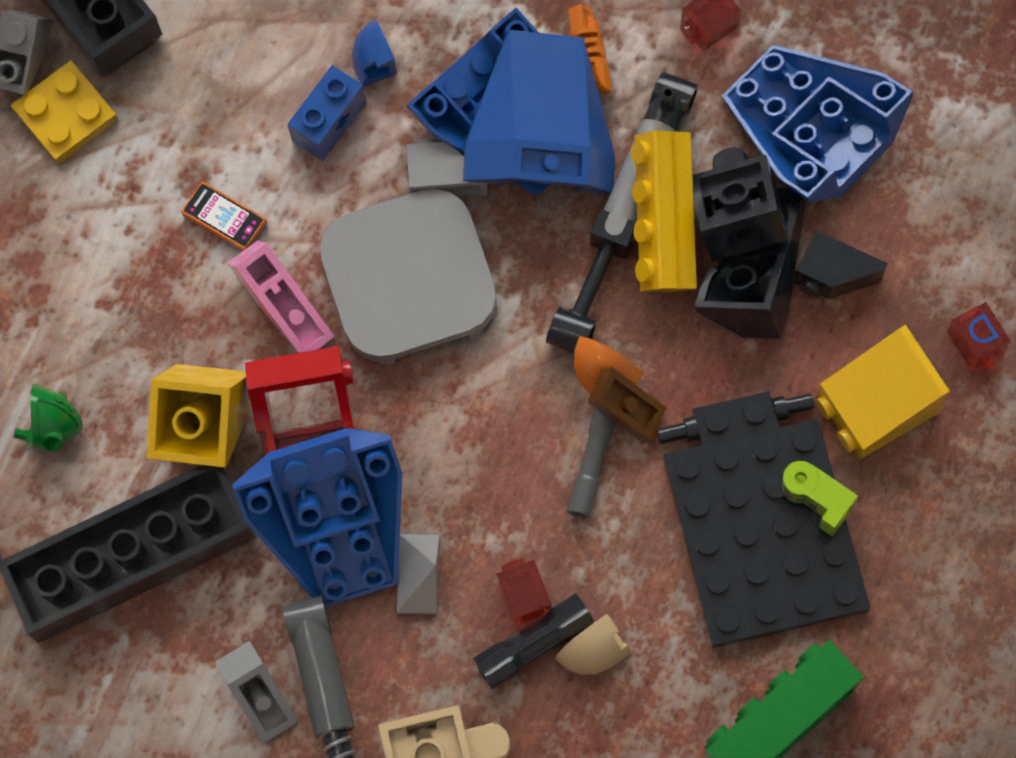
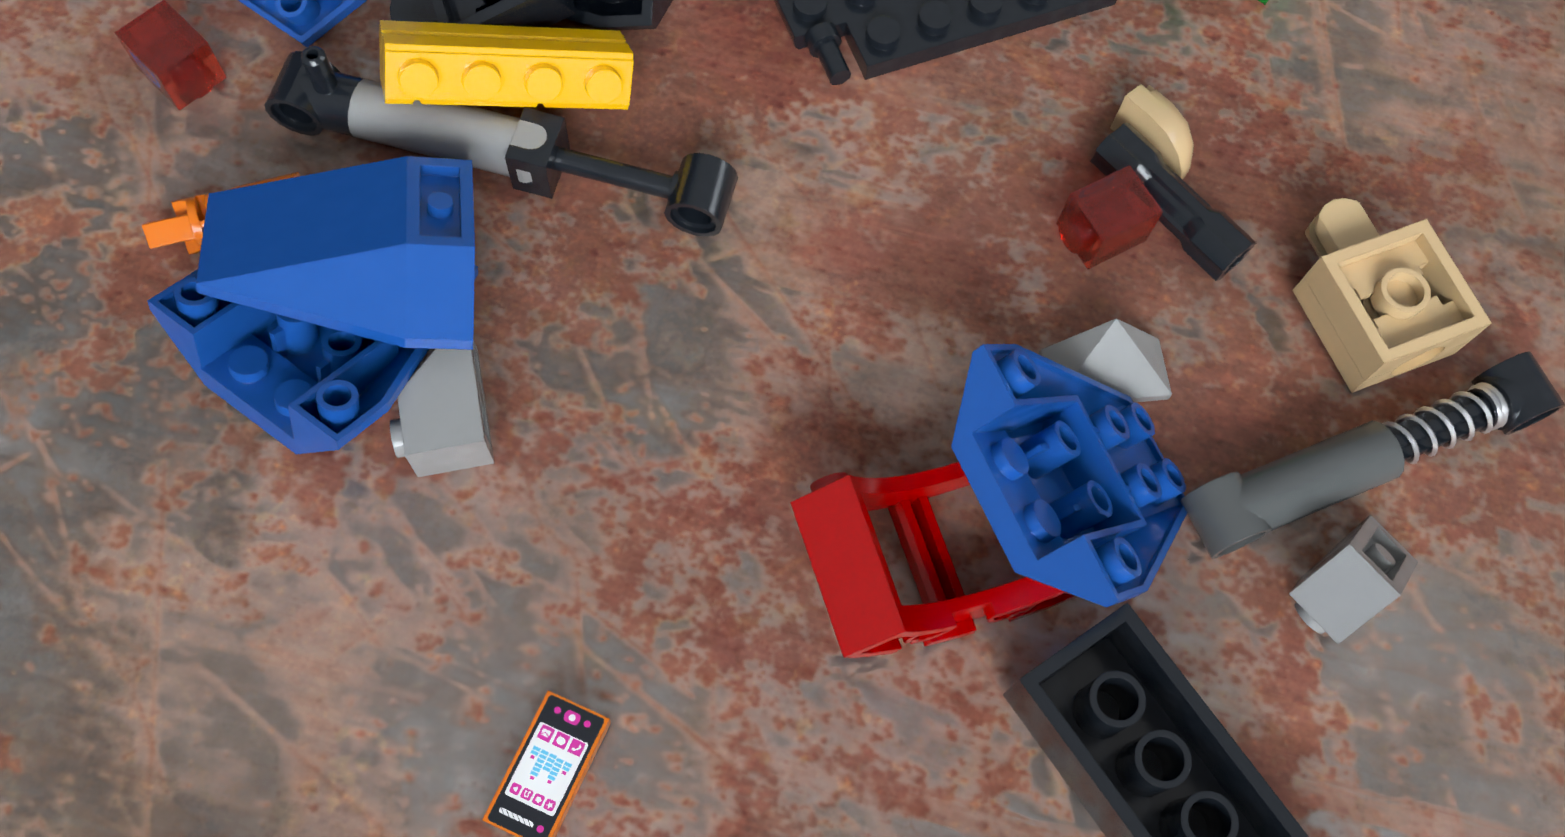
camera: 110 degrees left, 5 degrees down
yellow slope [146,364,251,467] -> none
bright pink slope [227,240,335,353] -> none
blue brick [287,65,367,161] -> none
light grey tile [320,188,497,365] -> none
blue brick [352,19,397,87] -> none
dark grey piece [566,408,615,519] -> none
orange brick [574,336,644,394] -> none
reddish brown plate [587,367,666,442] -> none

